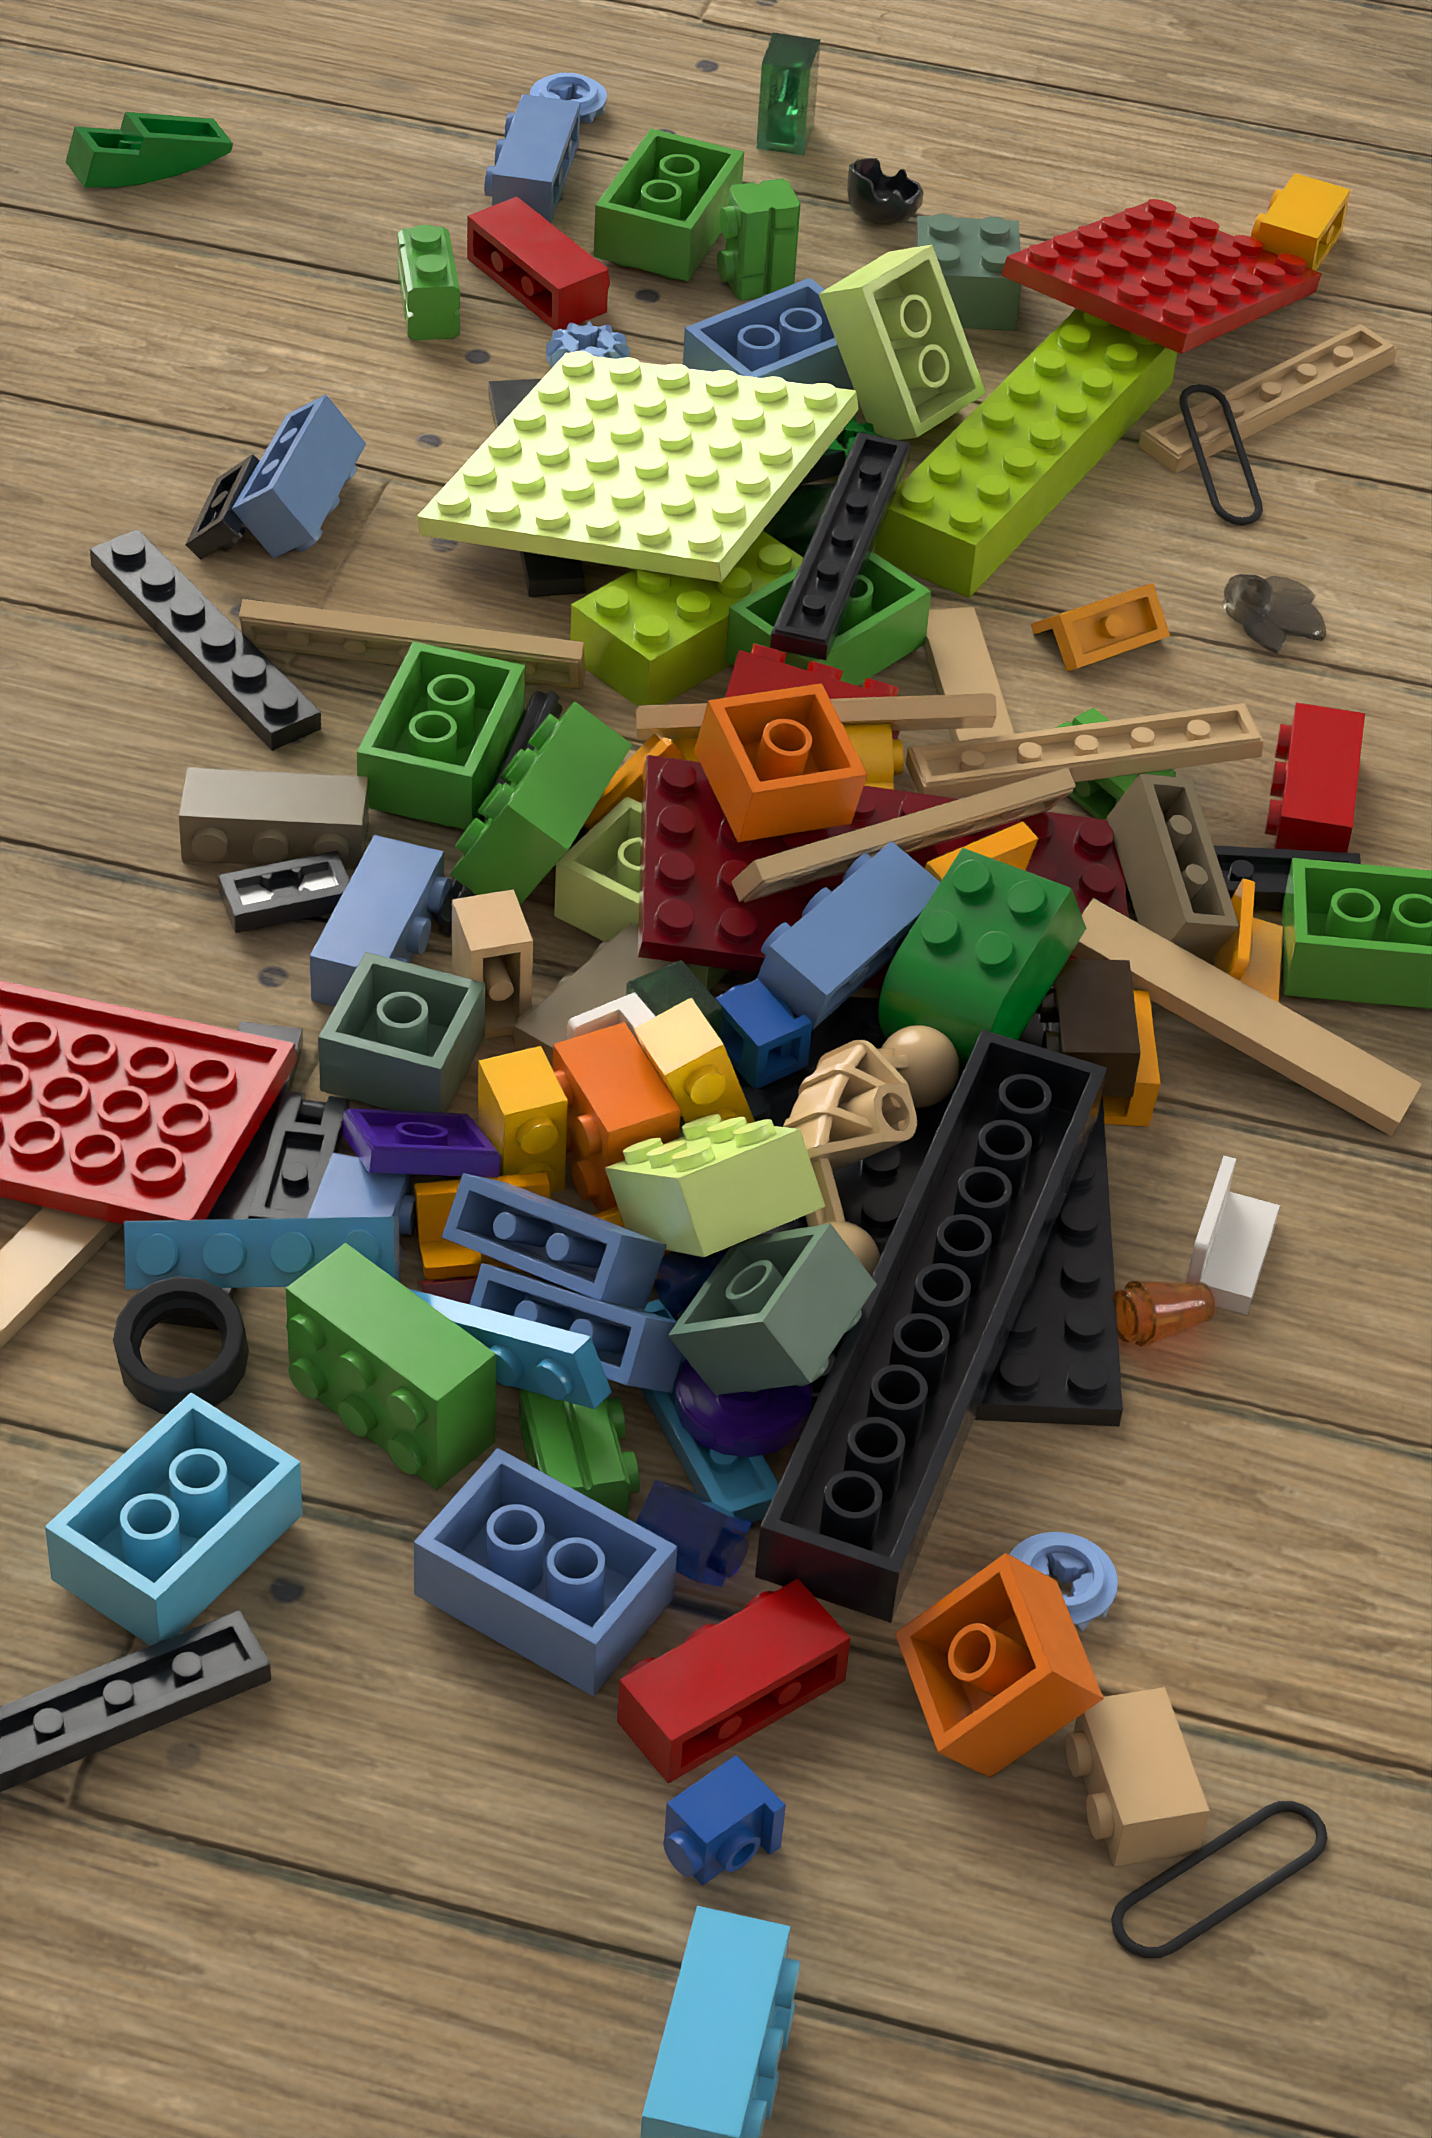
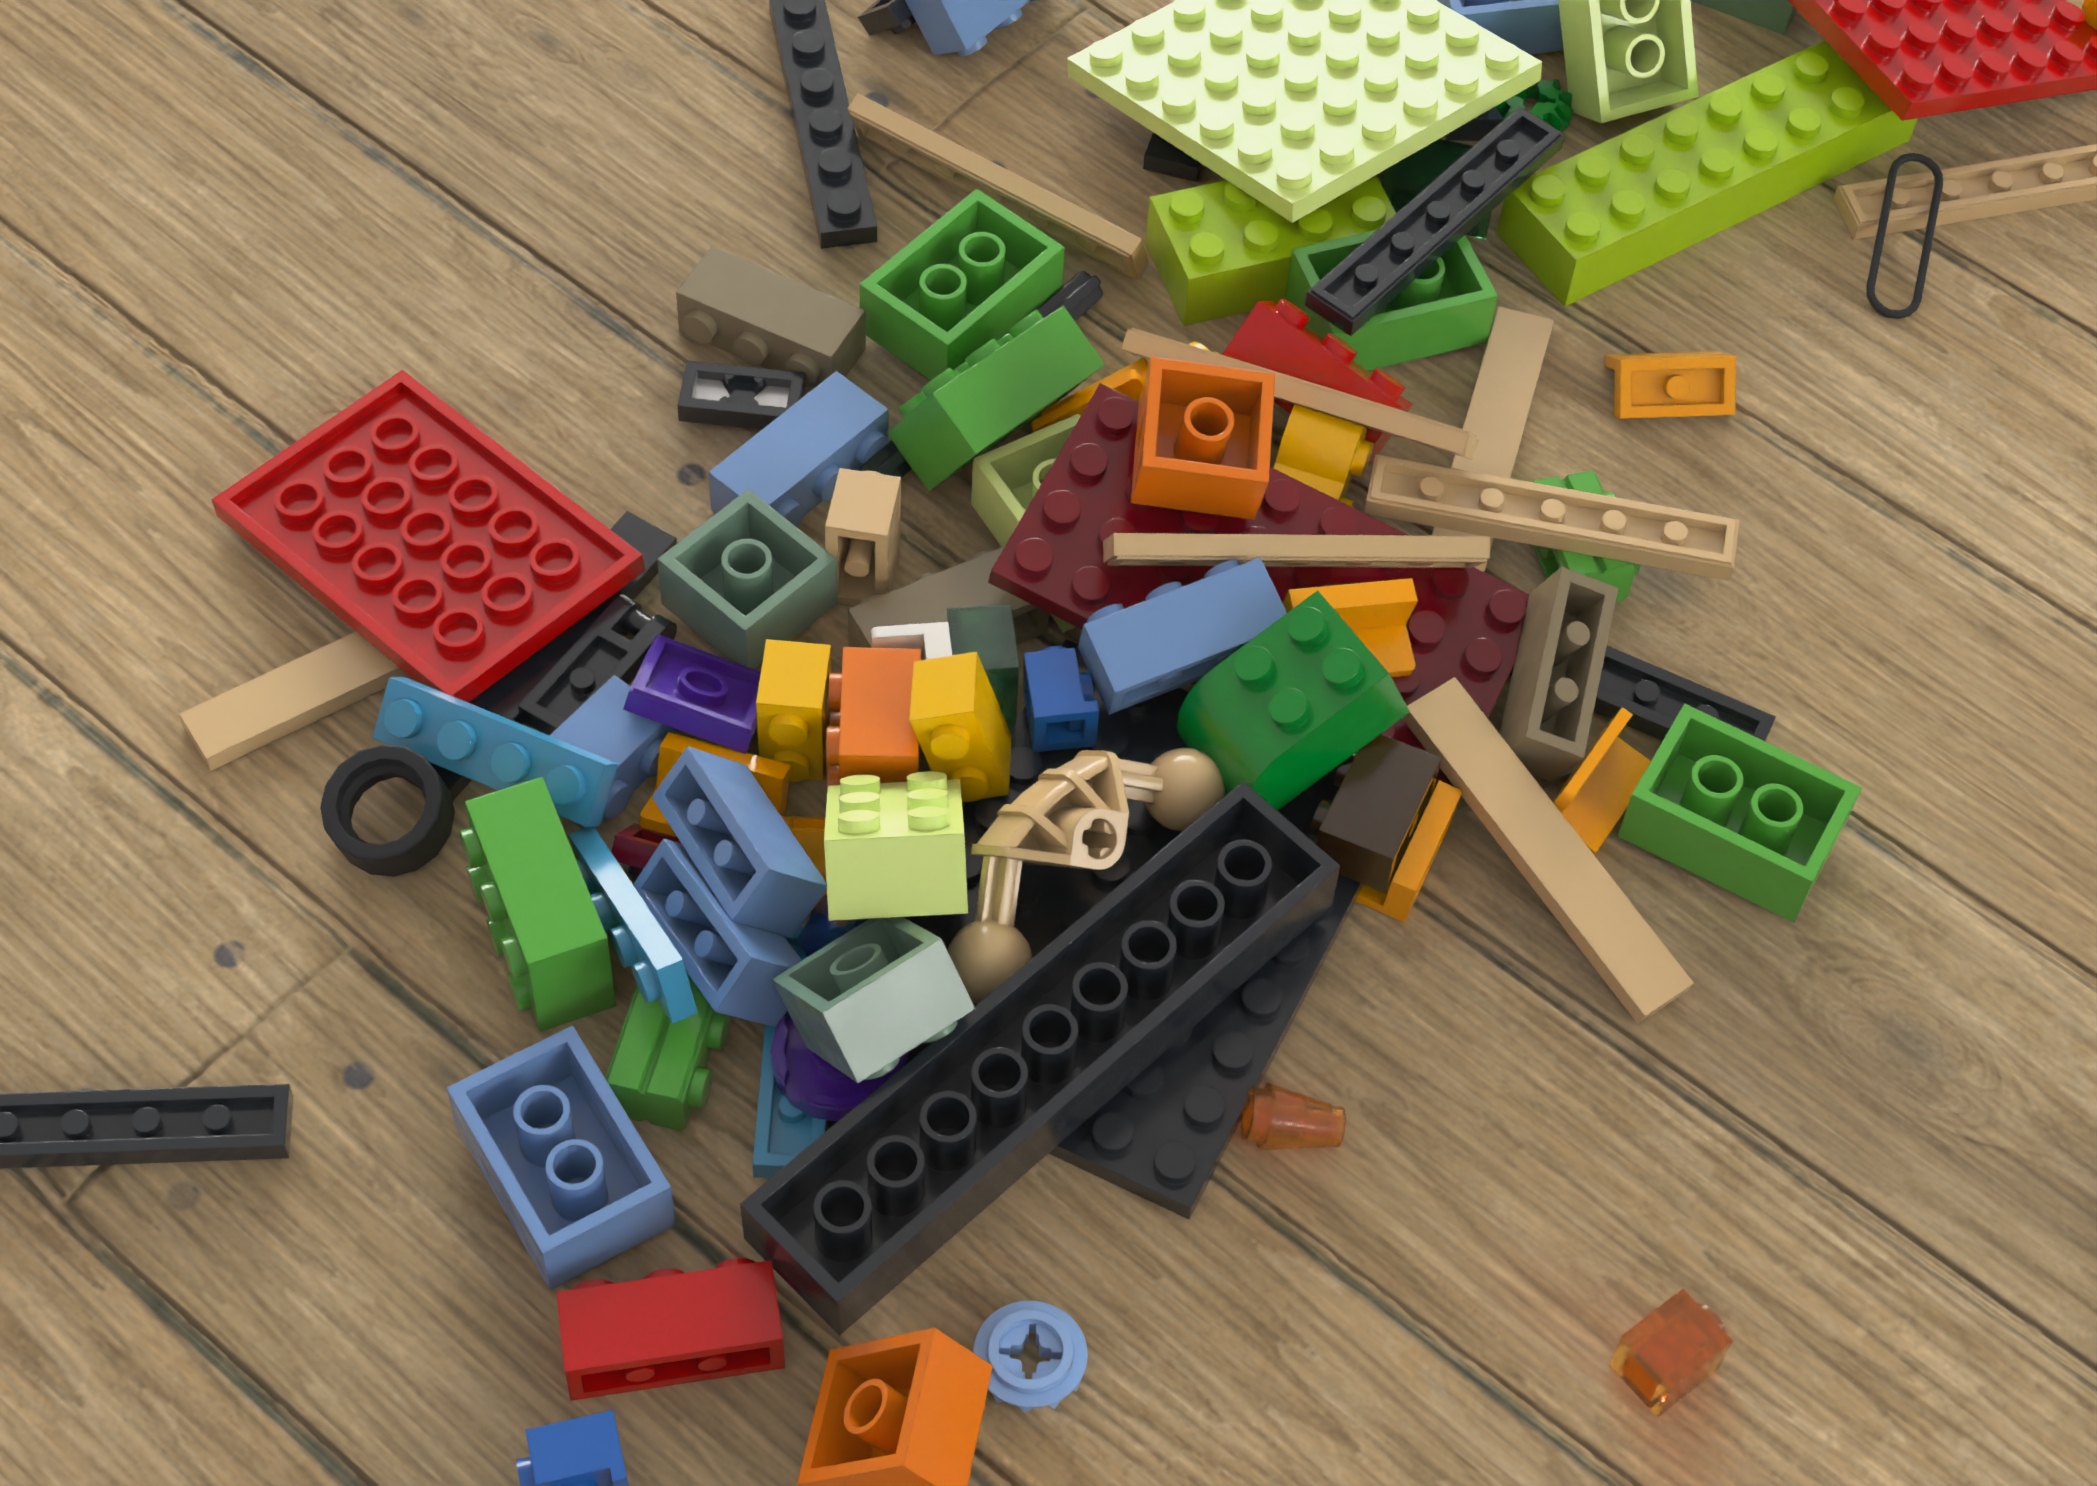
camera: 25 degrees right, 10 degrees up
medium azure brick [45,1393,303,1646] -> none
clear blue brick [635,1480,752,1587] -> none
white panel [1183,1155,1280,1315] -> none
clear smoke plate [1223,574,1327,654] -> none
red brick [1264,702,1365,853] -> none

